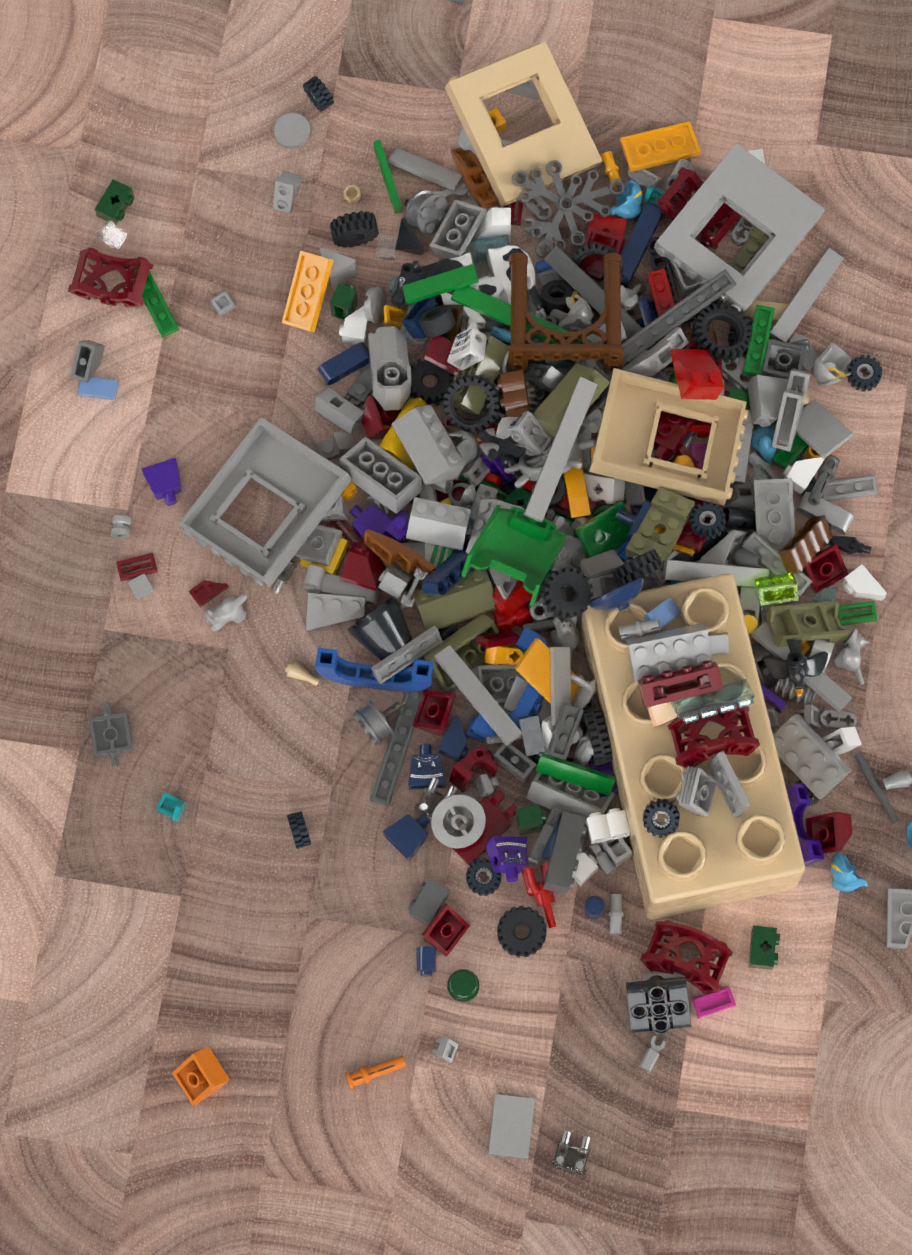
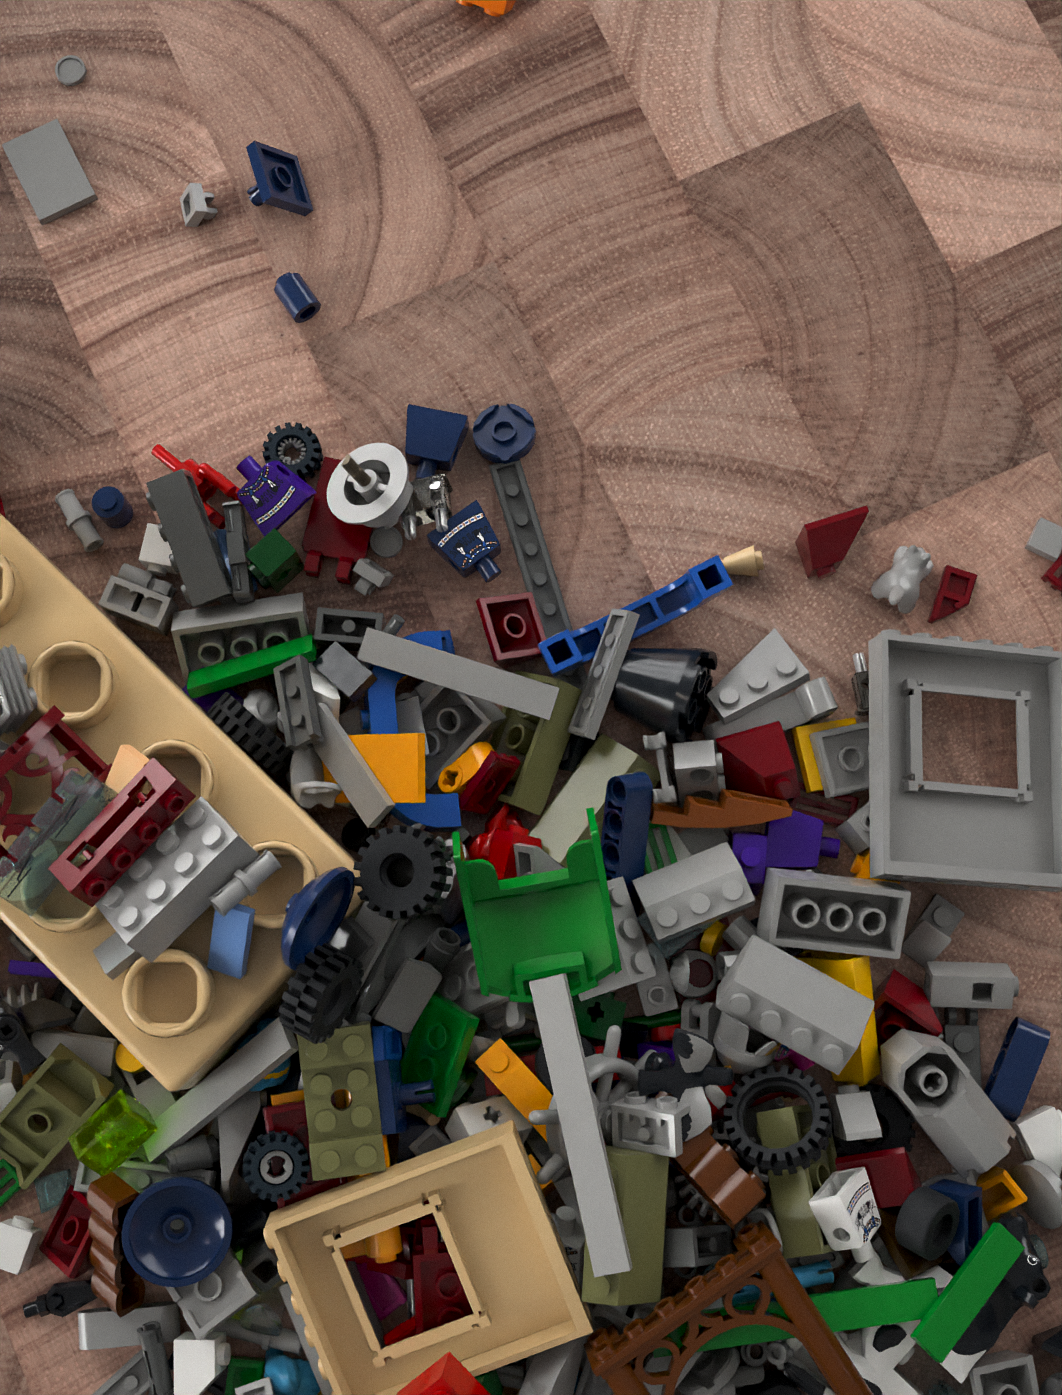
camera: 145 degrees right, 5 degrees up
dark grey plate [89,702,133,767] -> none
teal tile [156,792,187,822] -> none
black bush [287,811,312,849] -> none
orange pin [345,1056,406,1090] -> none
flat silver wheel [353,699,407,746] -> none
dark grey brick [408,879,450,926] -> none
dark red slope [422,903,470,957] -> none
dark blue slope [438,715,469,762] -> none
dark green piece [447,969,479,1002] -> none
dark red tile [449,745,498,793] -> none
black tyre [497,906,547,958] -> none
white brick [586,808,630,844] -> none
black bush [643,799,680,838] -> none
none -> light grey piece [55,55,87,86]
none -> dark blue dish [122,1177,232,1287]
none -> dark blue tile [246,141,313,216]
none -> black tile [341,818,376,853]
none -> dark blue tile [473,403,536,464]
none -> dark red slope [795,505,869,579]
none -> light grey slope [829,1084,882,1141]

